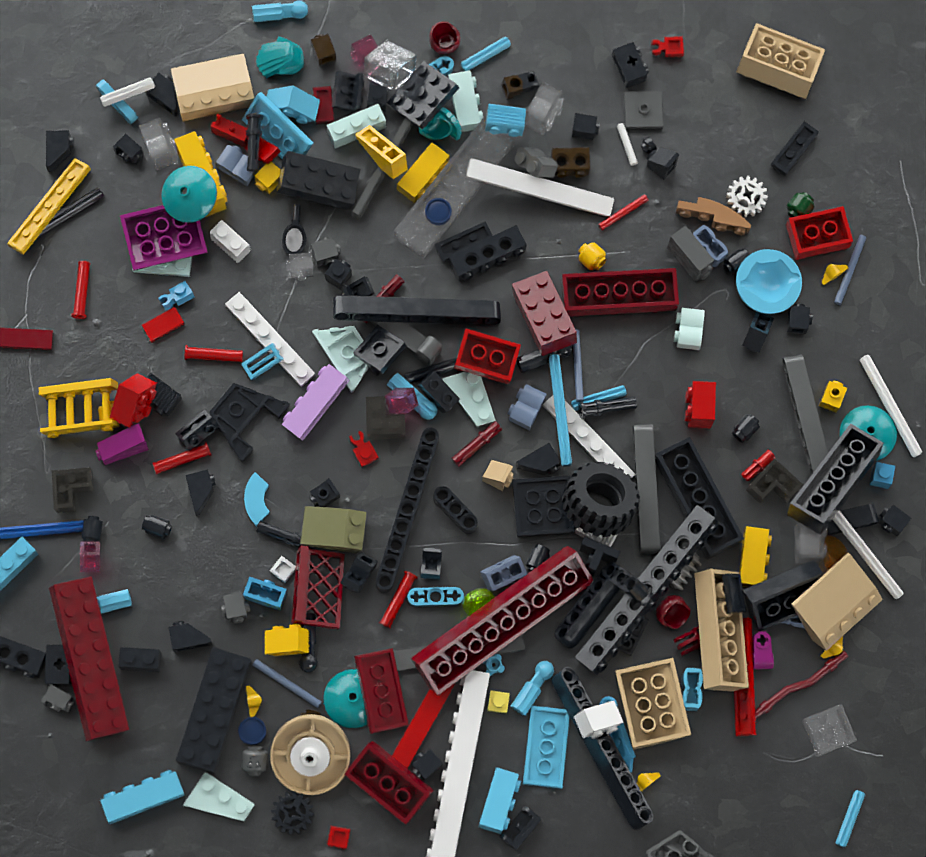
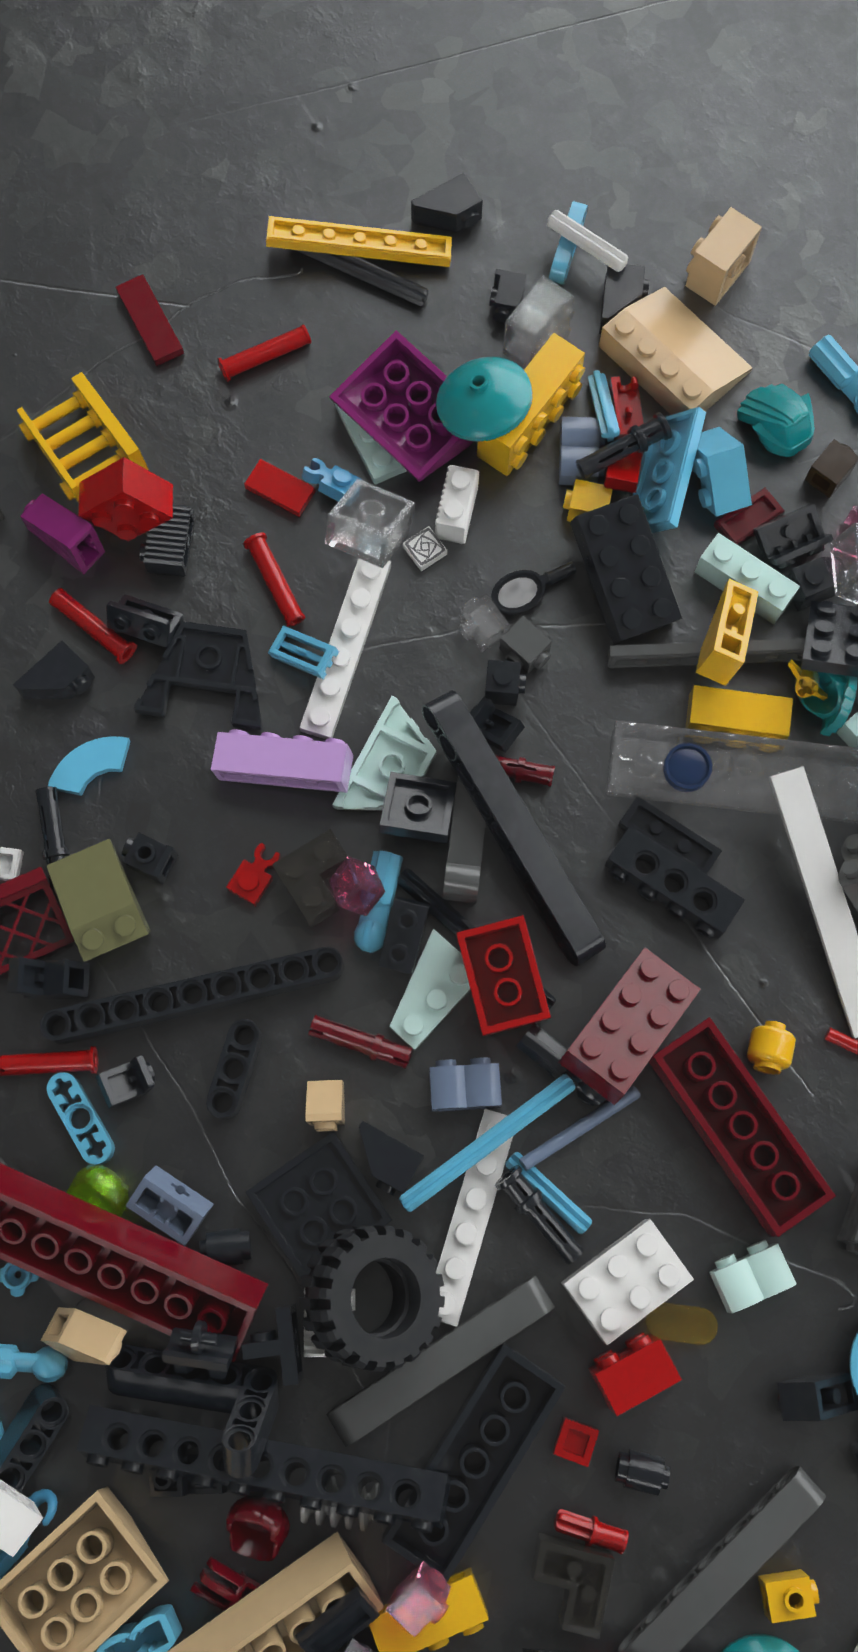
camera: 65 degrees right, 0 degrees up
none -> tan slope [40,1307,127,1365]
none -> black hips [162,1320,238,1380]
none -> clear brick [325,479,415,568]
none -> clear pink brick [386,1560,451,1637]
none -> tile [403,526,447,571]
none -> red plate [552,1417,599,1467]
none -> white brick [561,1219,694,1345]
none -> medium azure axle [587,370,620,442]
none -> clear yellow tile [645,1302,718,1345]
none -> tan brick [685,207,762,306]
none -> yellow piece [788,659,828,701]

